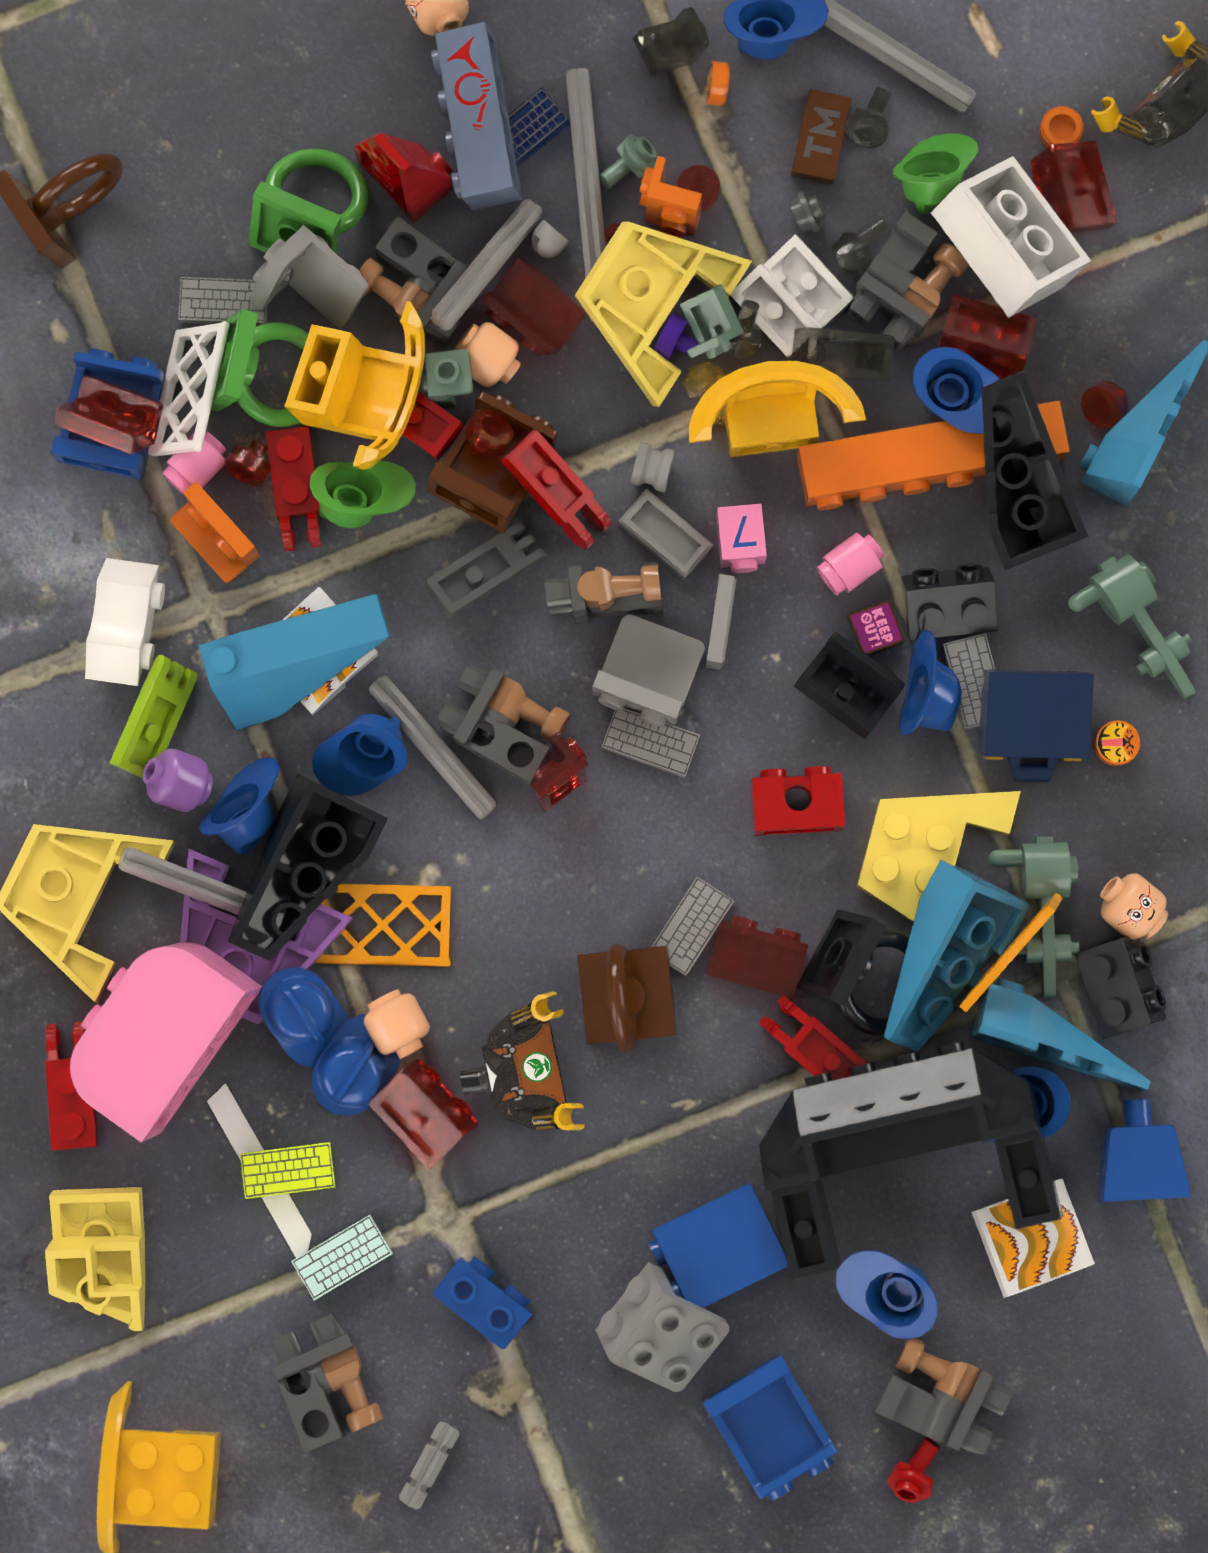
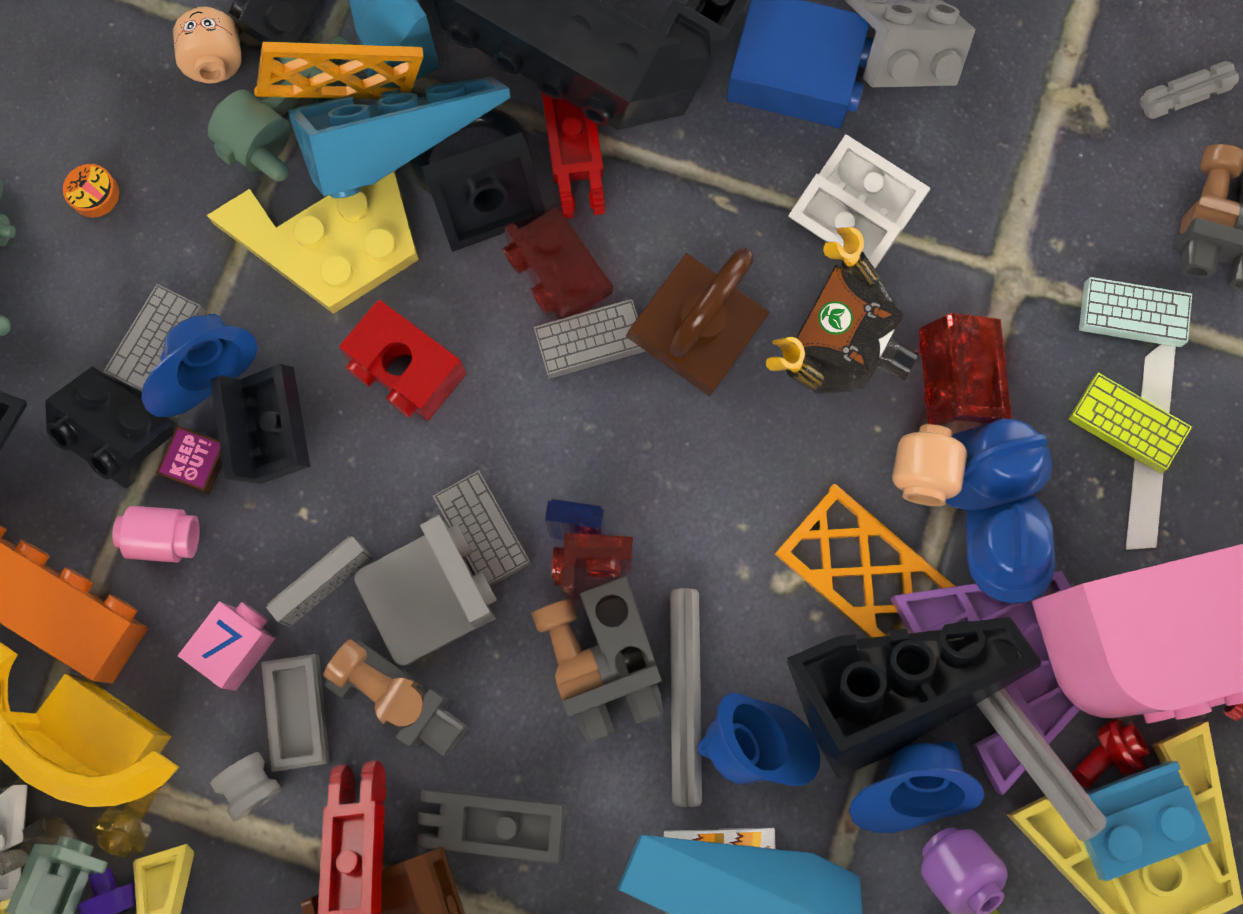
camera: 140 degrees left, 5 degrees down
blue bracket [433,1256,533,1349] -> none
dark blue piece [978,669,1094,782] -> none
none -> clear blue tile [545,499,606,545]
none -> white slope [788,134,930,272]
none -> red plate [1072,718,1149,788]
none -> dark azure plate [1083,761,1211,881]

